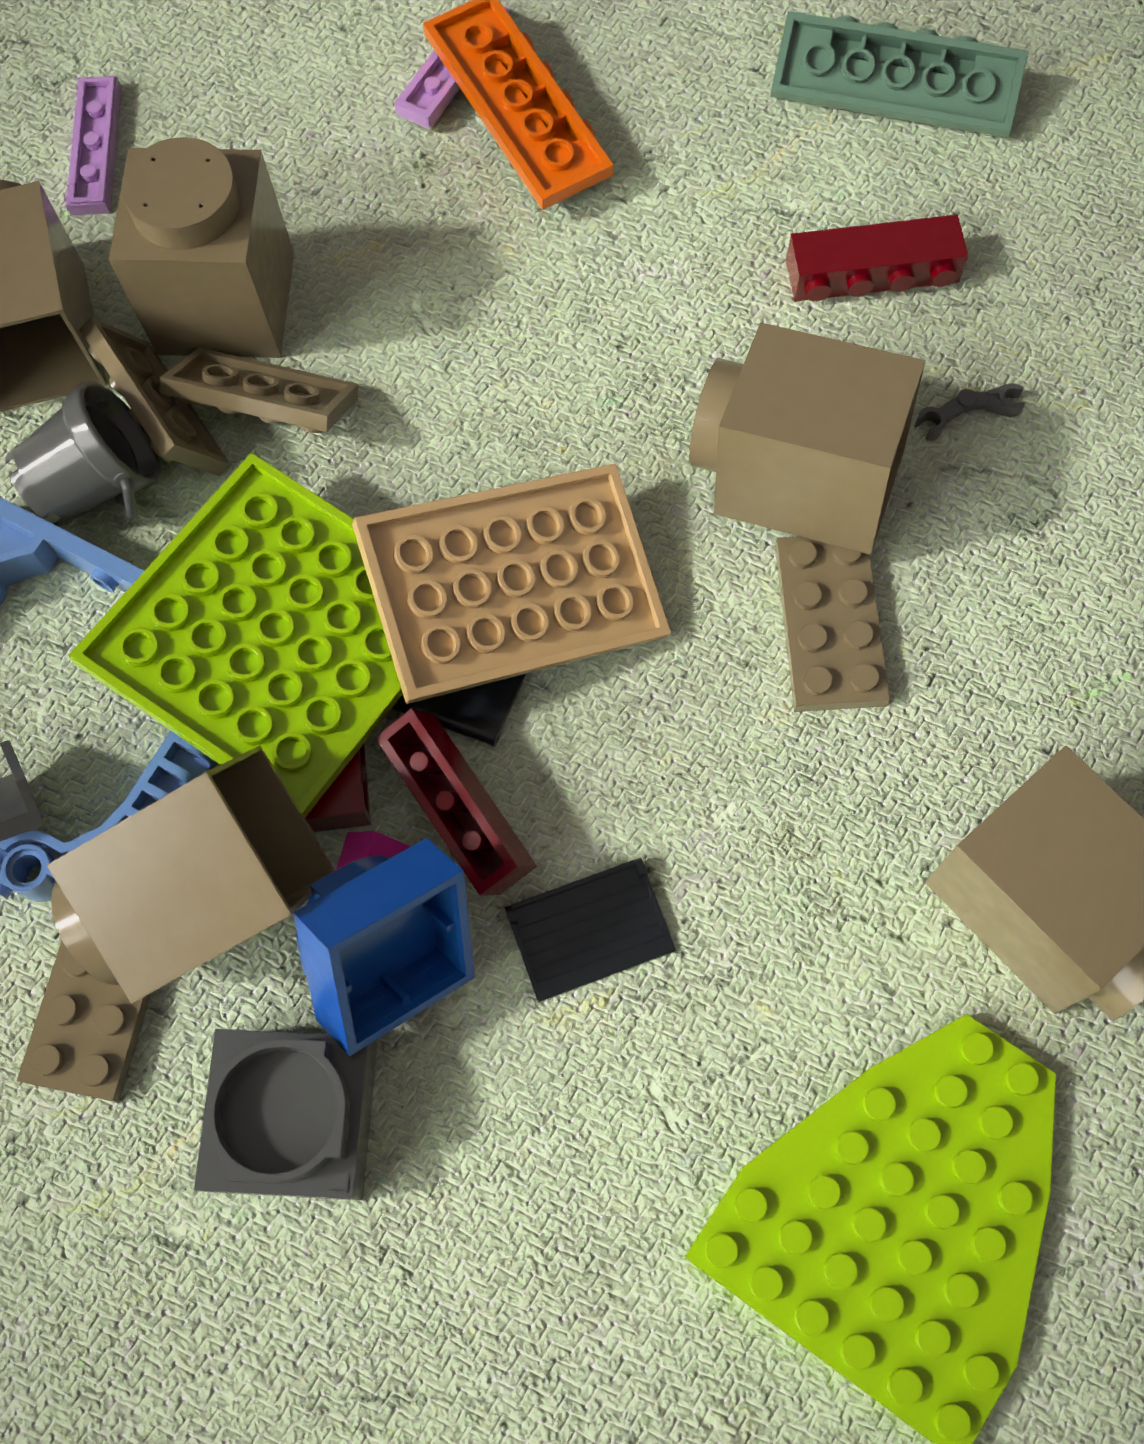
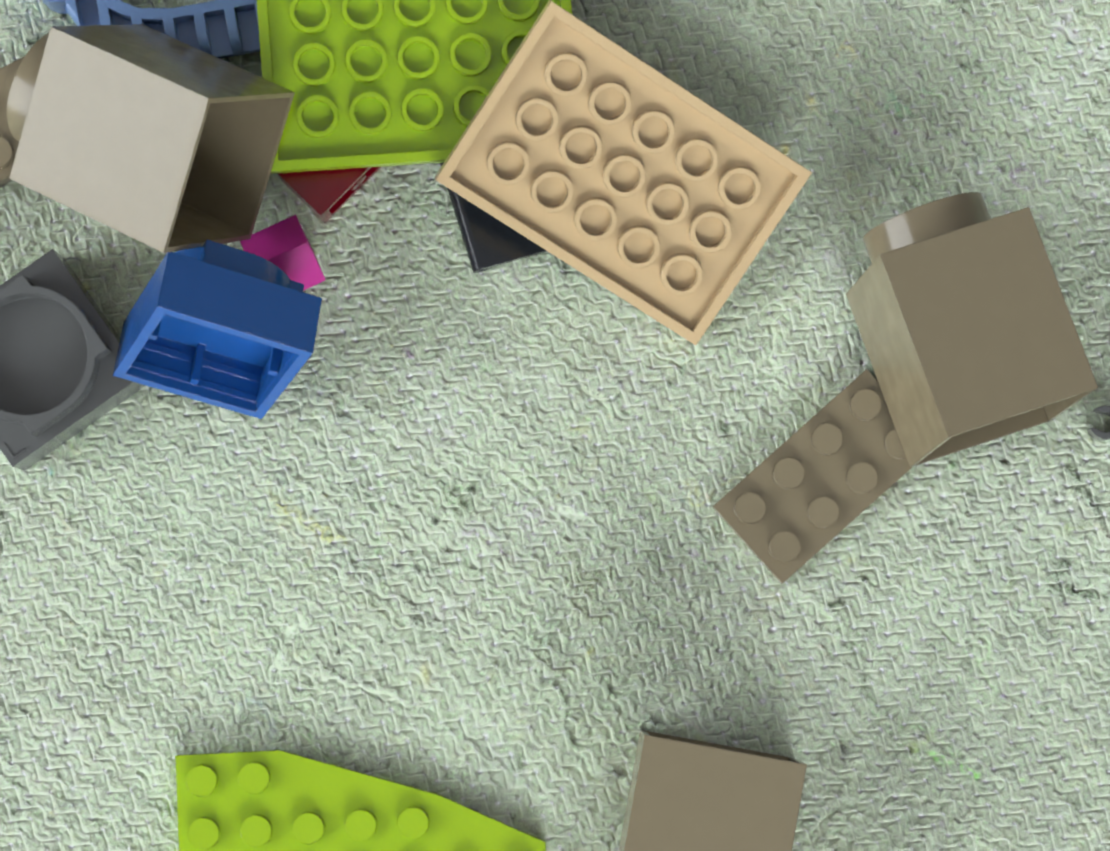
camera: 50 degrees right, 15 degrees up
dark red brick [375,708,537,896] -> none
black piece [504,857,676,1002] -> none

